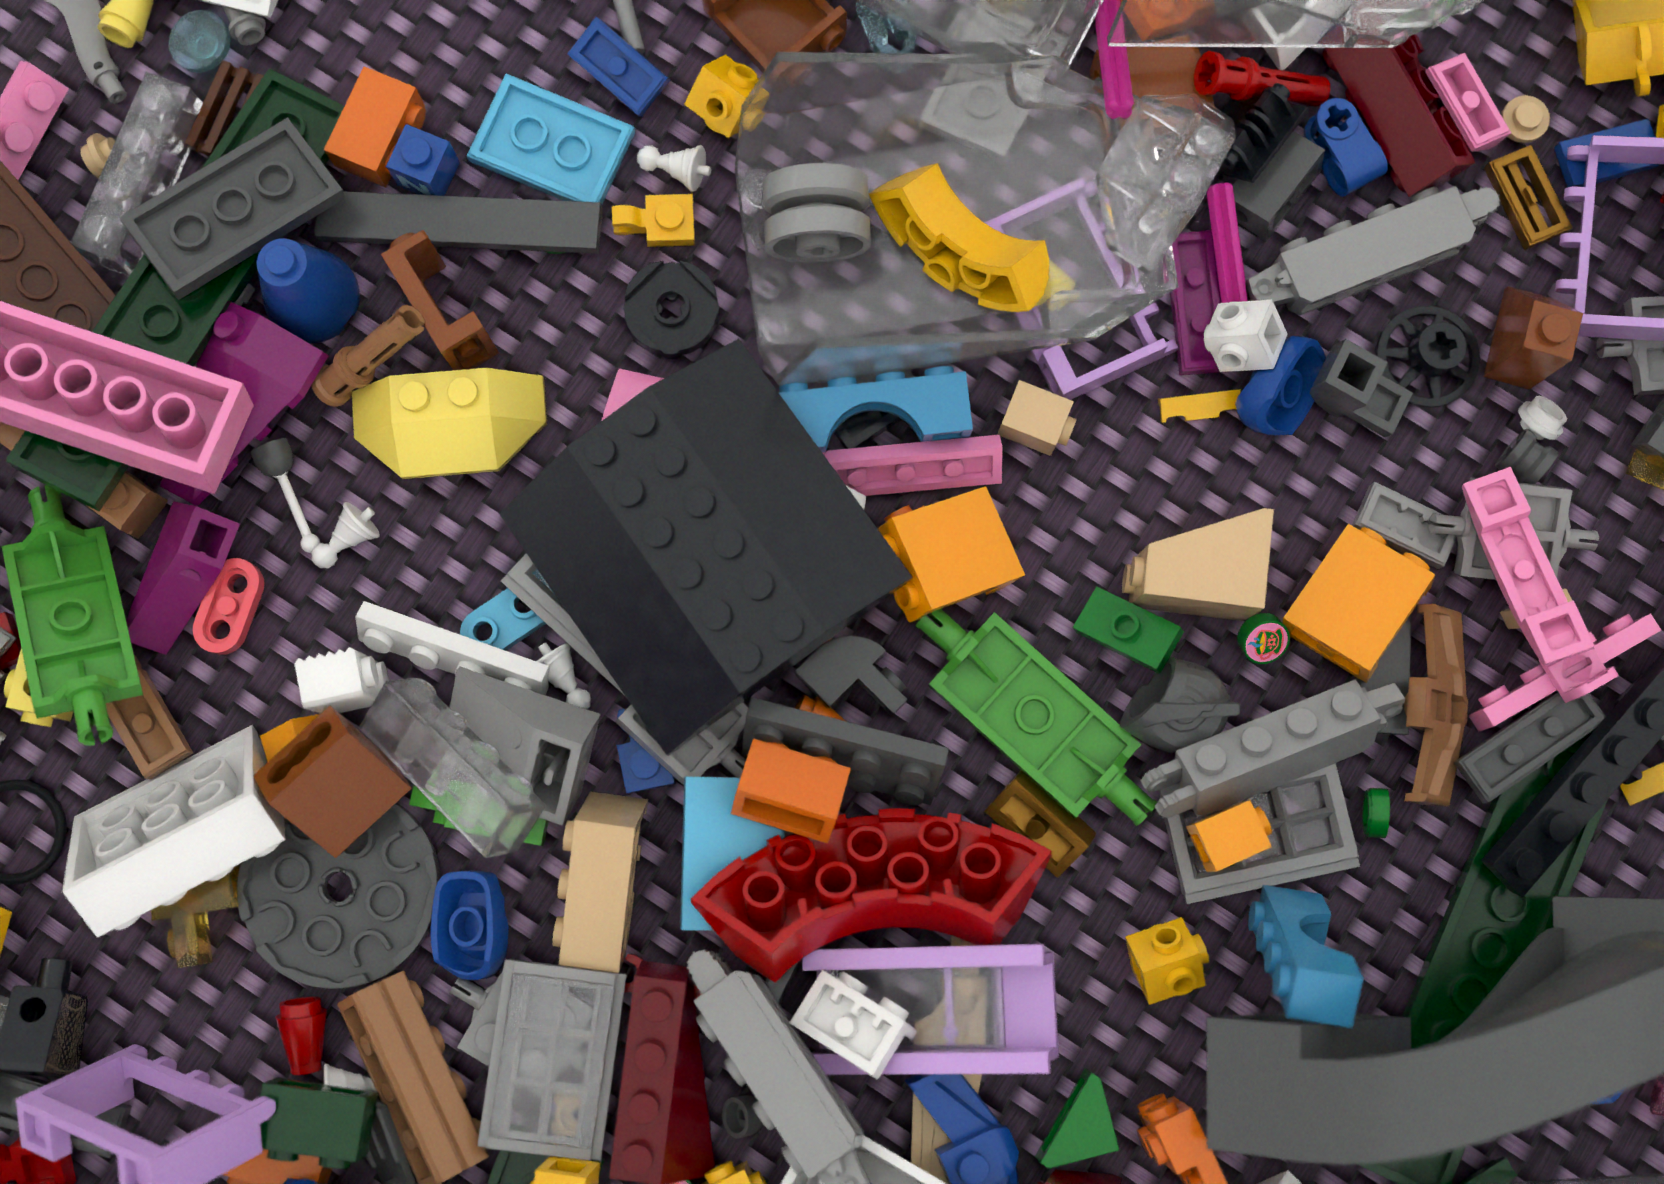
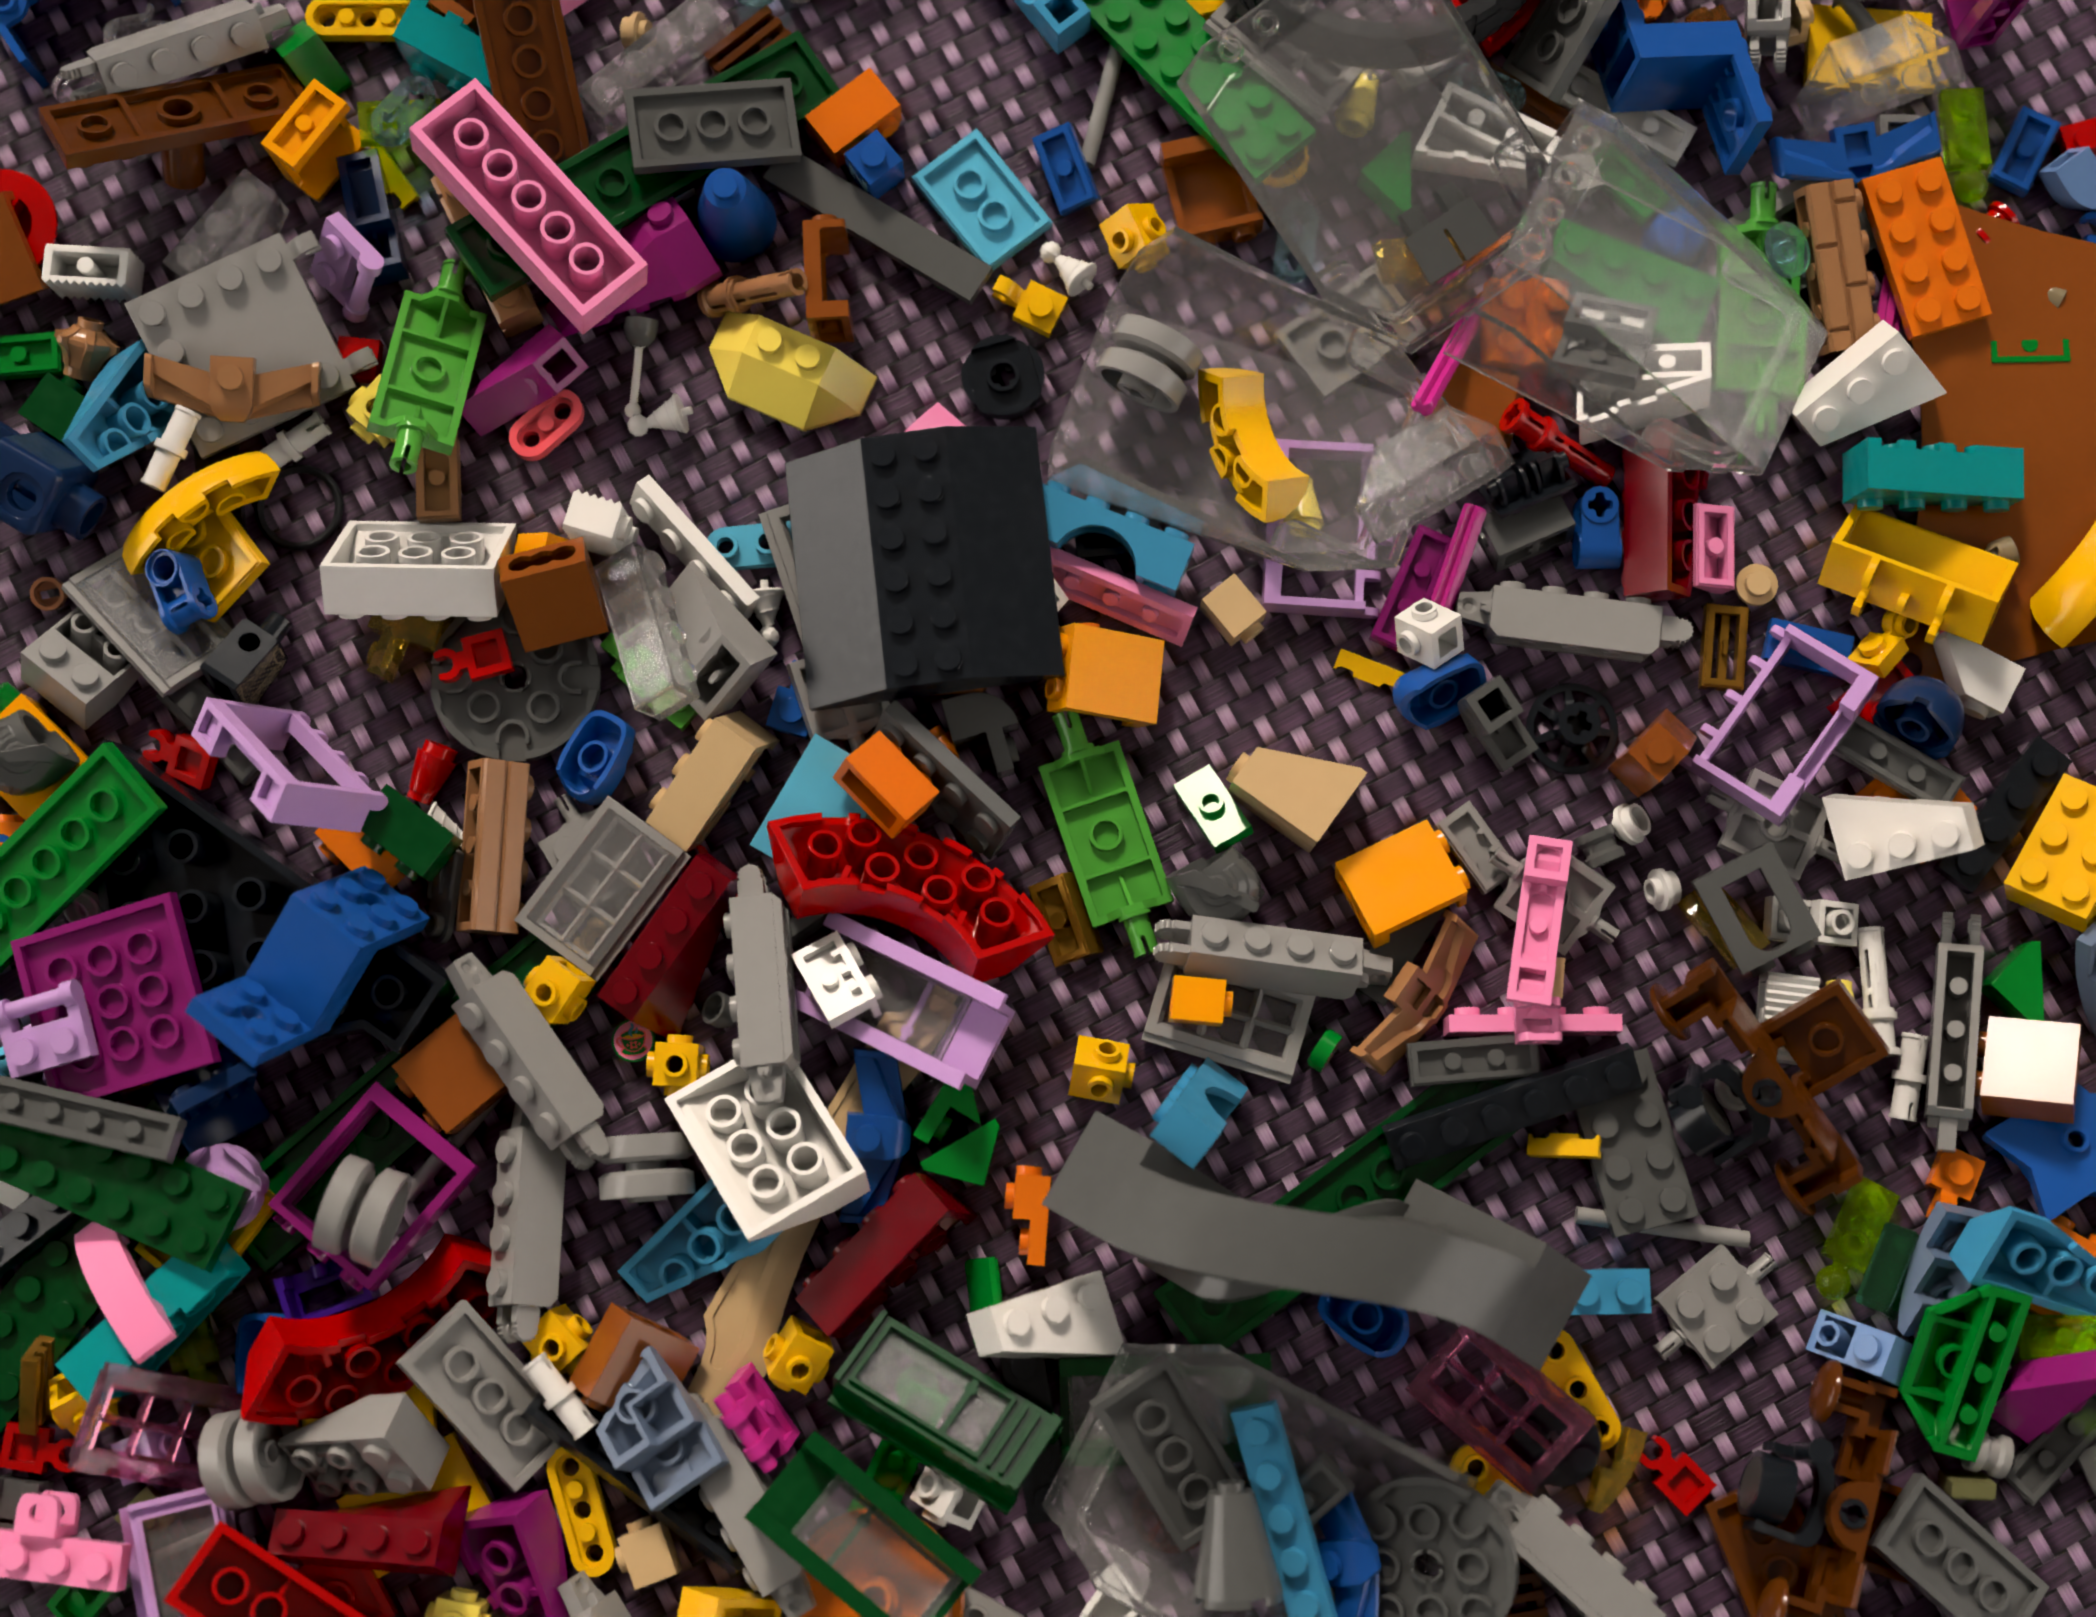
camera: 30 degrees right, 0 degrees up
tile [1237,613,1290,664] -> none
none -> red plate [433,628,515,683]
none -> green slope [913,1083,982,1145]
none -> white plate [1644,868,1682,911]

